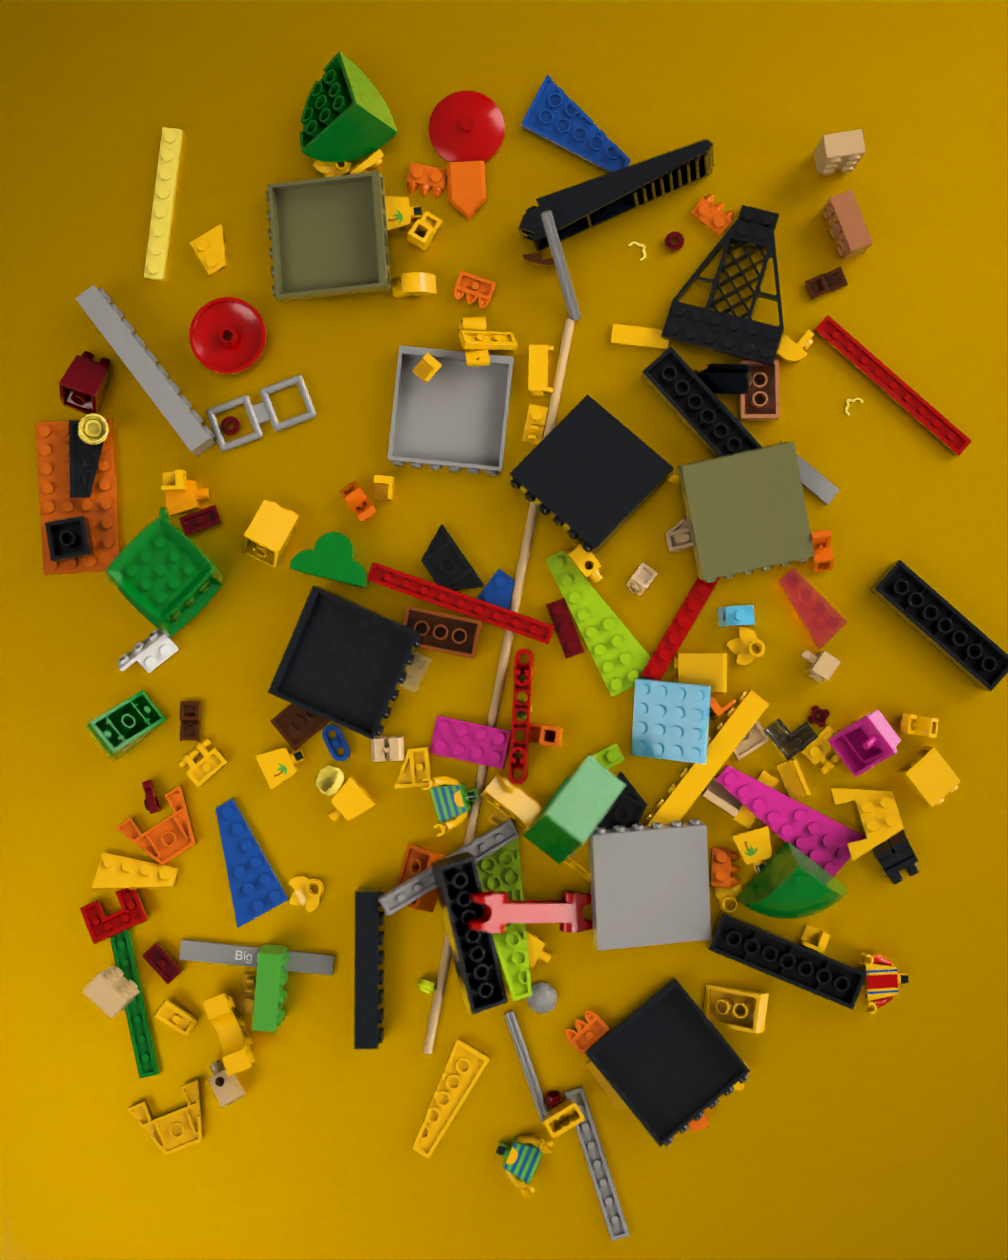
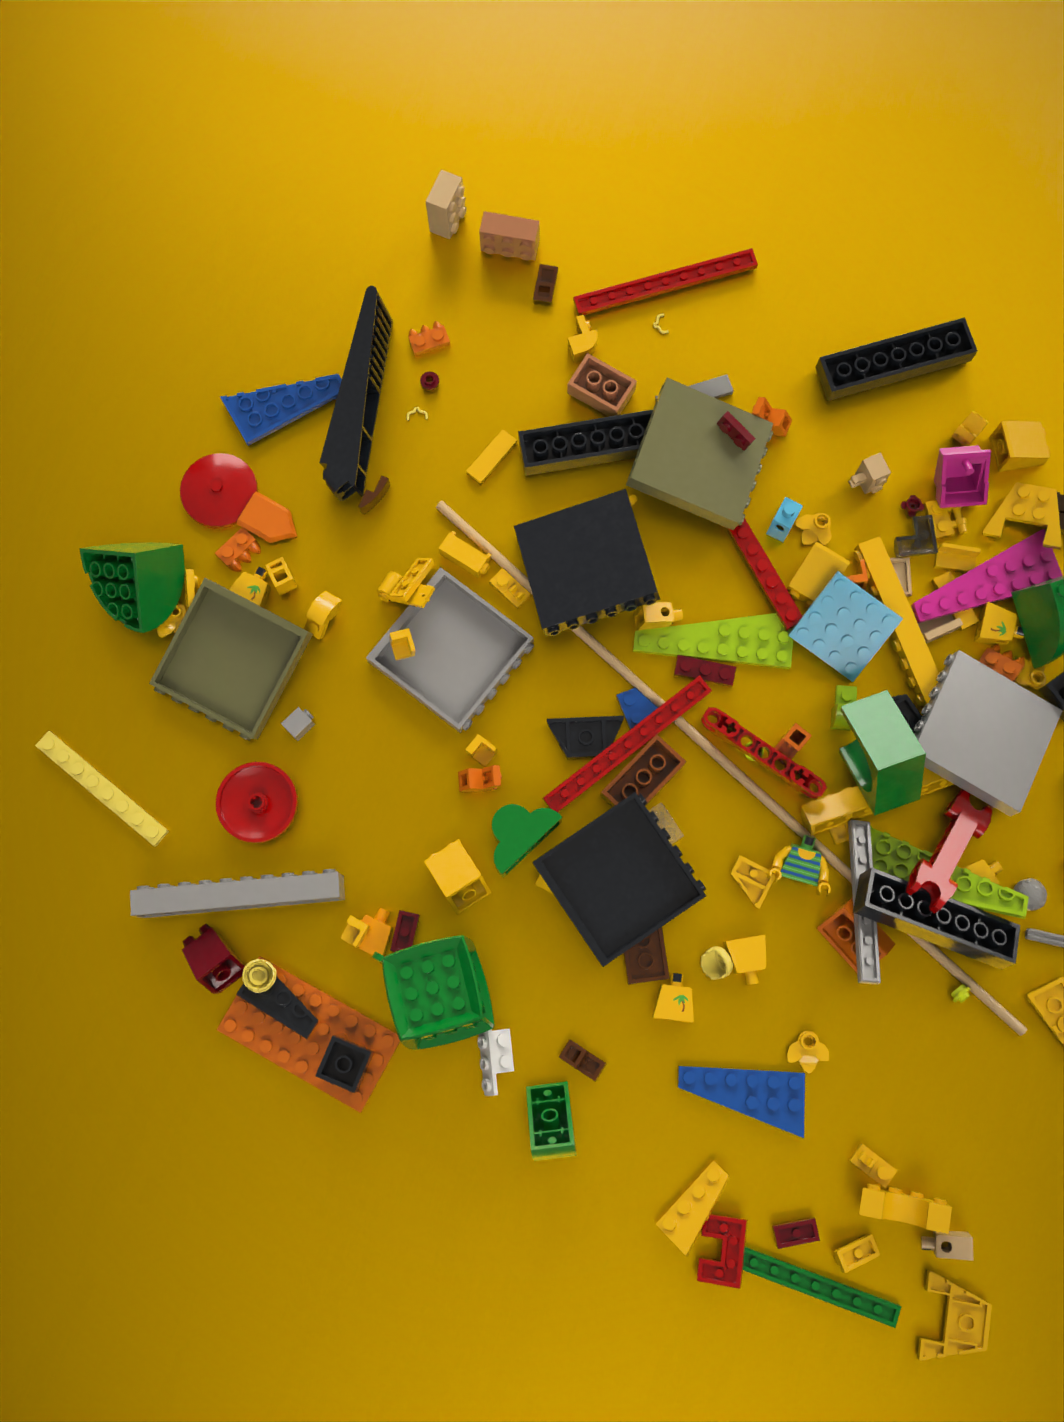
camera: 60 degrees left, 10 degrees down
tan piece [83,966,140,1019] -> none
orange wing [116,786,196,866] -> none
dark red plate [142,780,161,814] -> none
yellow plate [178,738,228,787] -> none
light grey tile [179,939,335,975] -> none
yellow wing [190,224,227,277] -> none
light grey bar [206,375,316,452] -> none
dark red plate [221,416,240,436] -> none
bright green brick [252,944,290,1032] -> none
blue plate [322,725,350,761] -> none
black brick [354,887,385,1049] -> none
tan piece [370,735,405,762] -> none
dark pink plate [429,716,511,769] -> none
orange plate [454,270,497,309] -> none
light grey axle [541,211,581,321] -> none
tan bracket [626,562,658,596] -> none
black wing [661,205,784,366] -> none
tan wing [665,516,693,553] -> none
black brick [694,363,753,395] -> none
clear pink wing [779,568,847,649] -> none
none -> light grey brick [281,707,315,741]
none -> dark red plate [717,411,756,451]

